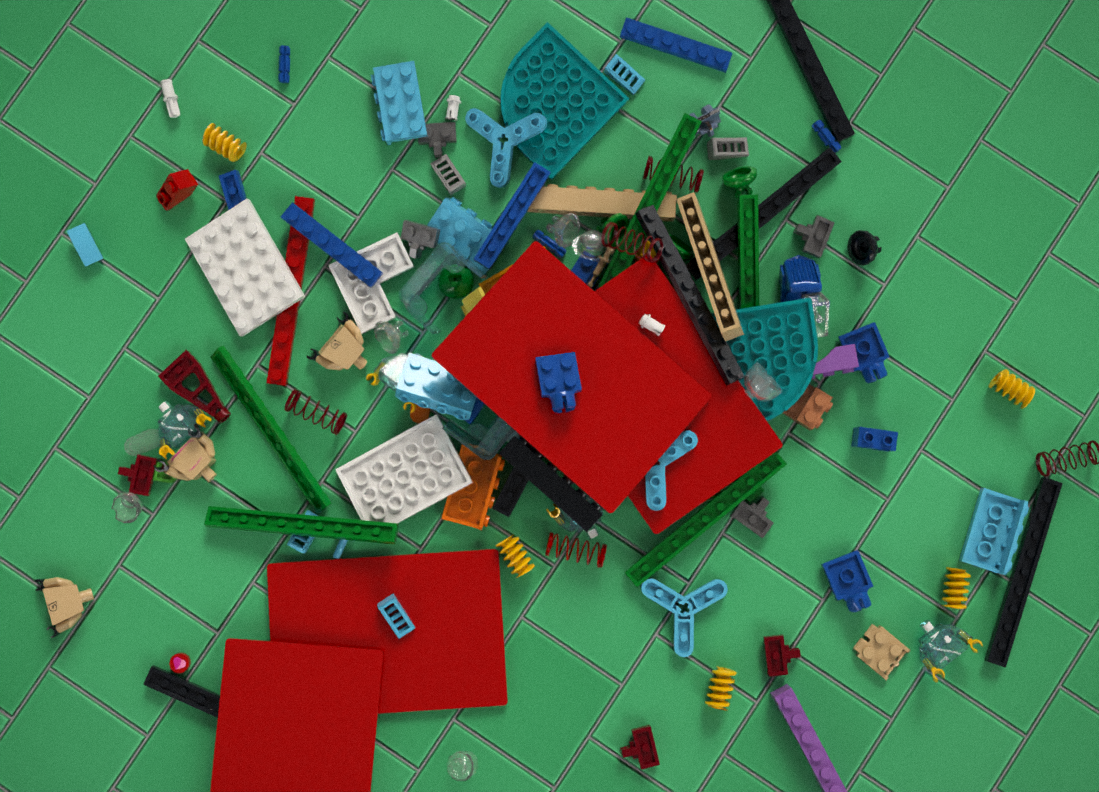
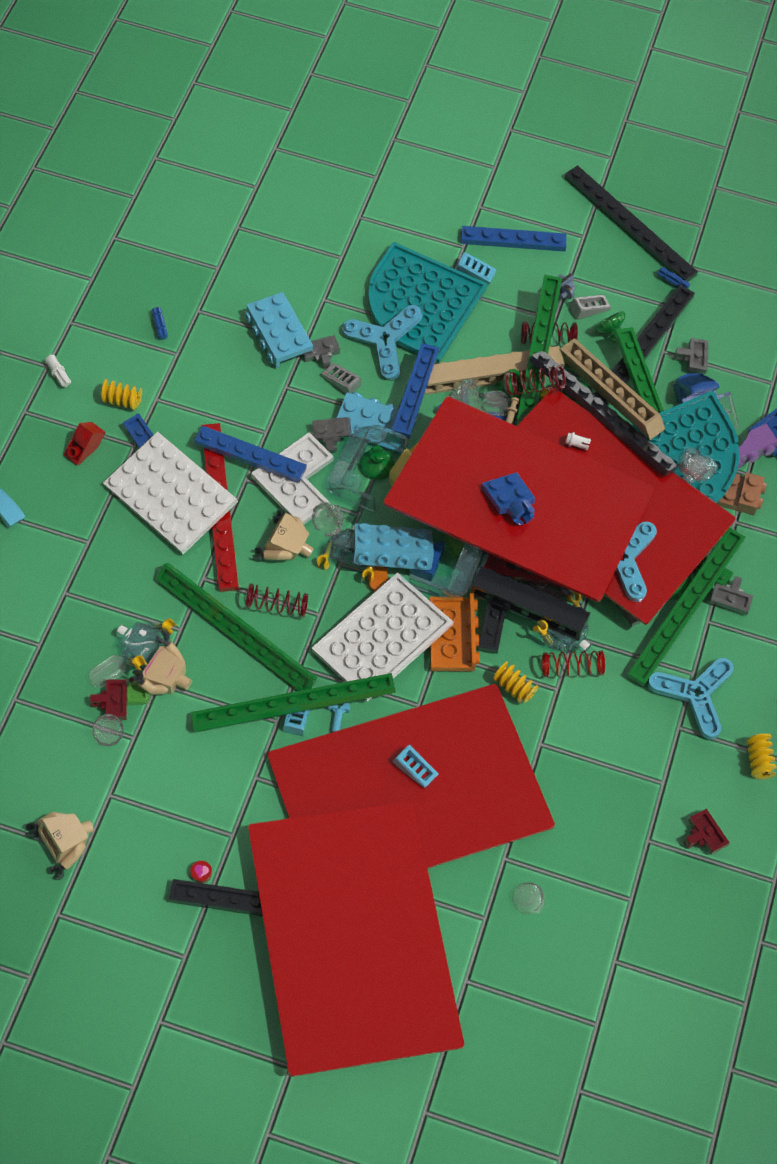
camera: 15 degrees left, 25 degrees down
dark red plate [158,350,231,424] -> none
white pin [445,95,461,121] -> none
black hair [847,230,882,266] -> none

